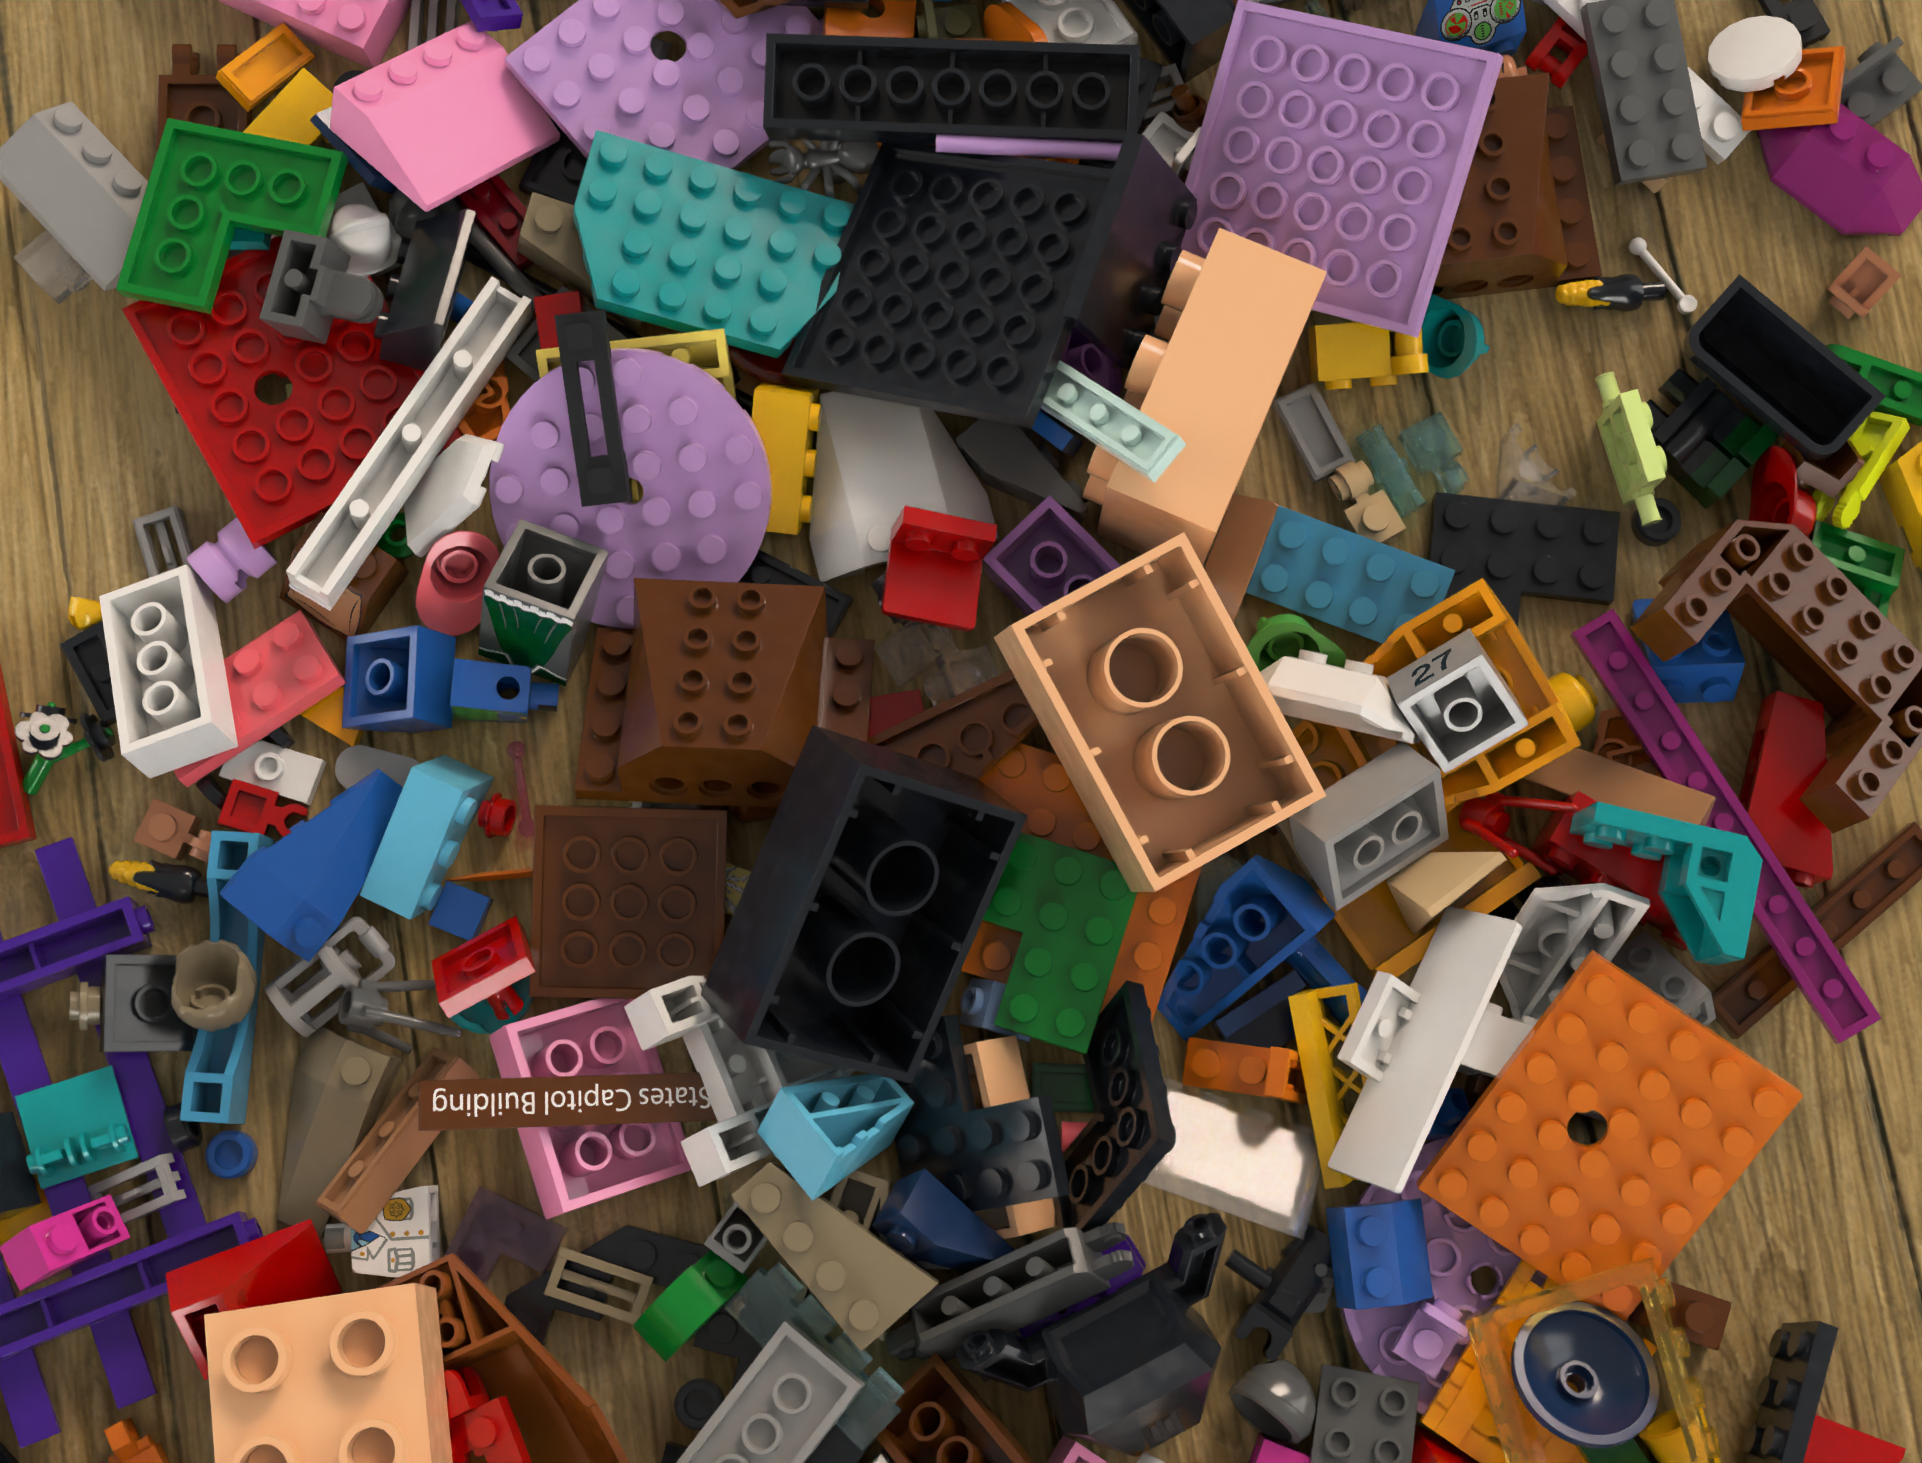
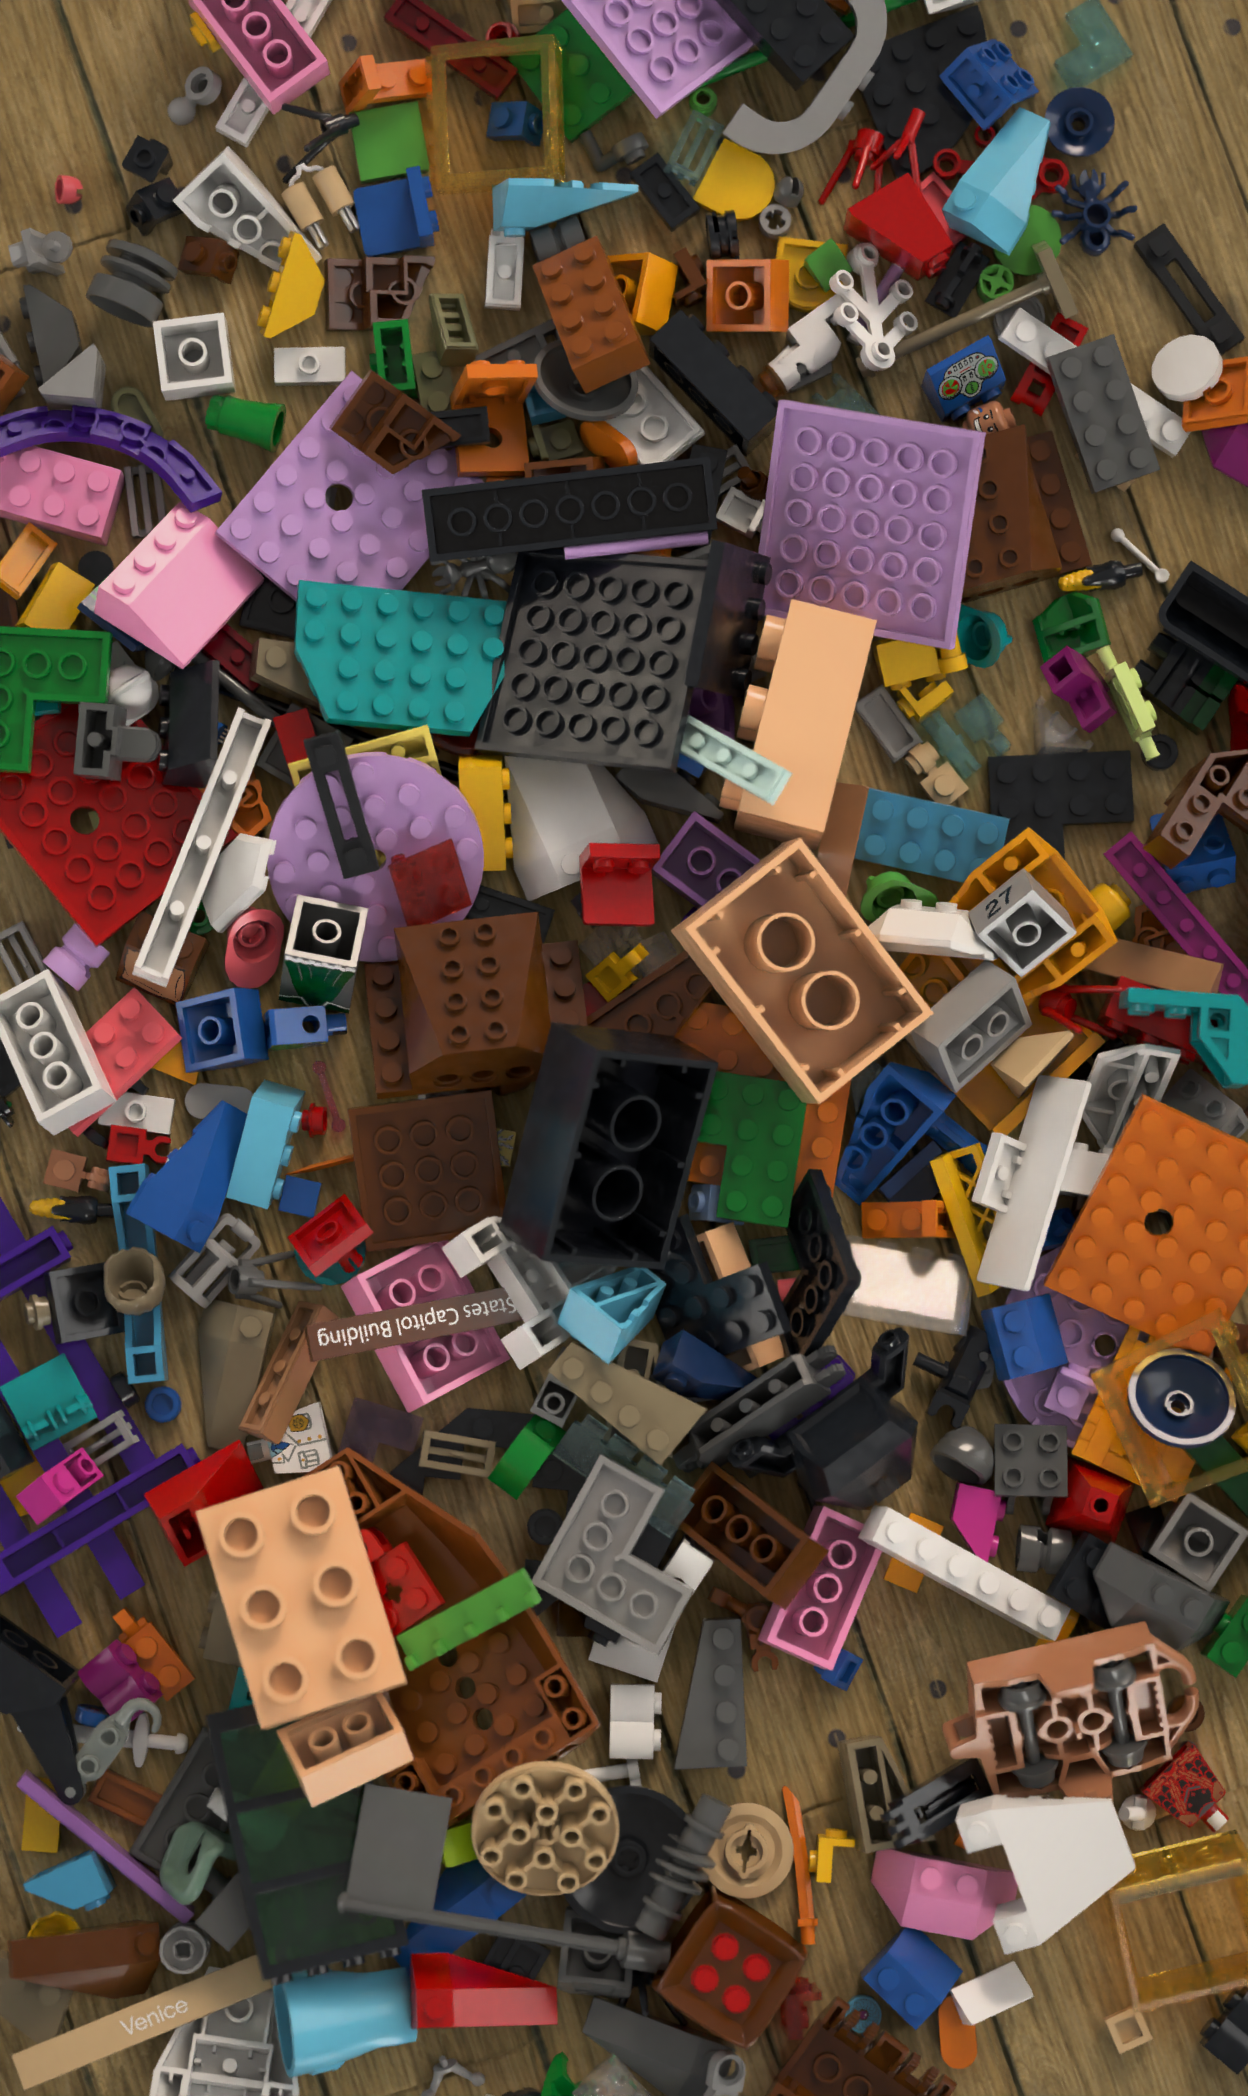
camera: 15 degrees left, 5 degrees up
none -> clear red hinge [388,838,472,926]
none -> yellow plate [585,942,650,1002]
none -> yellow bracket [896,680,954,722]
none -> green slope [1032,591,1111,663]
none -> magenta brick [1040,646,1117,733]

